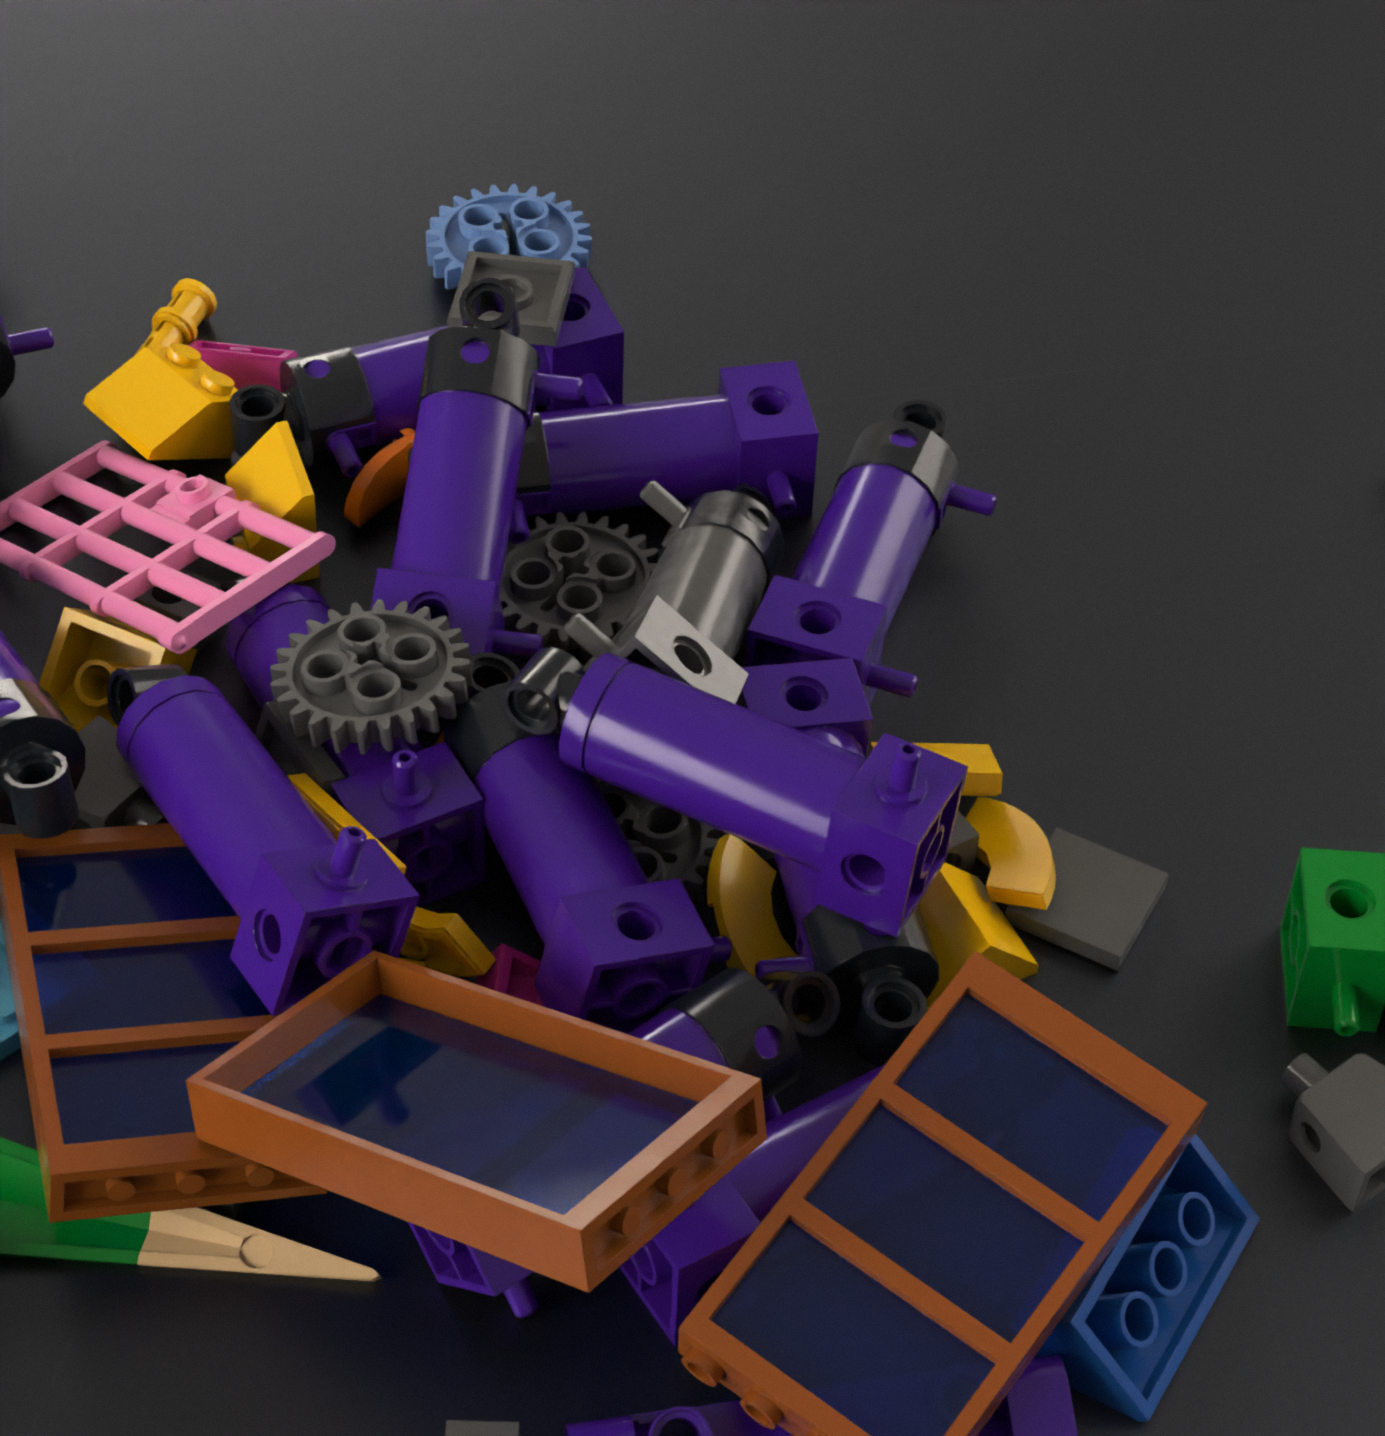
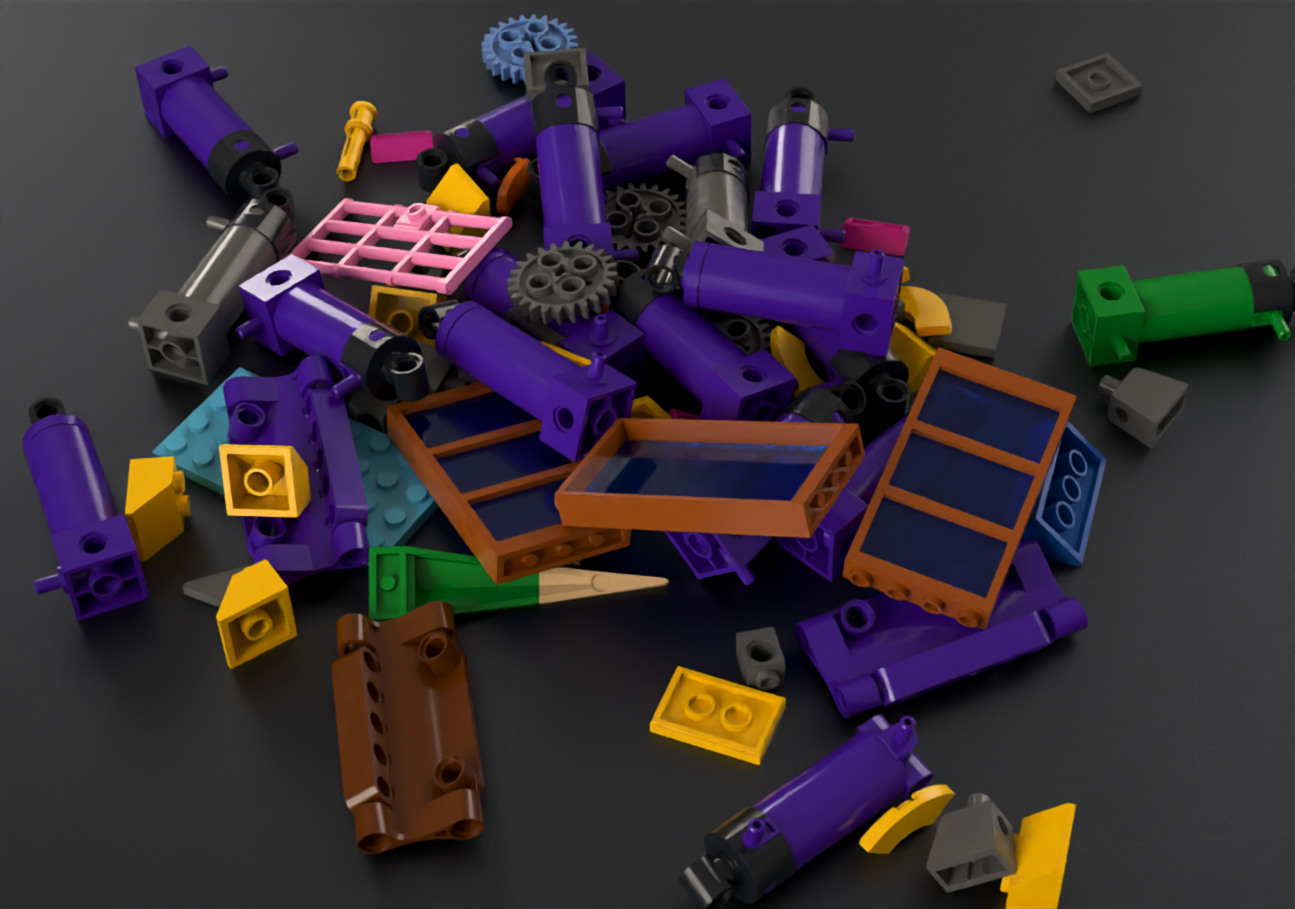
camera: 10 degrees left, 0 degrees up
yellow slope [83,343,238,460] -> none
none -> dark pink slope [840,218,911,256]

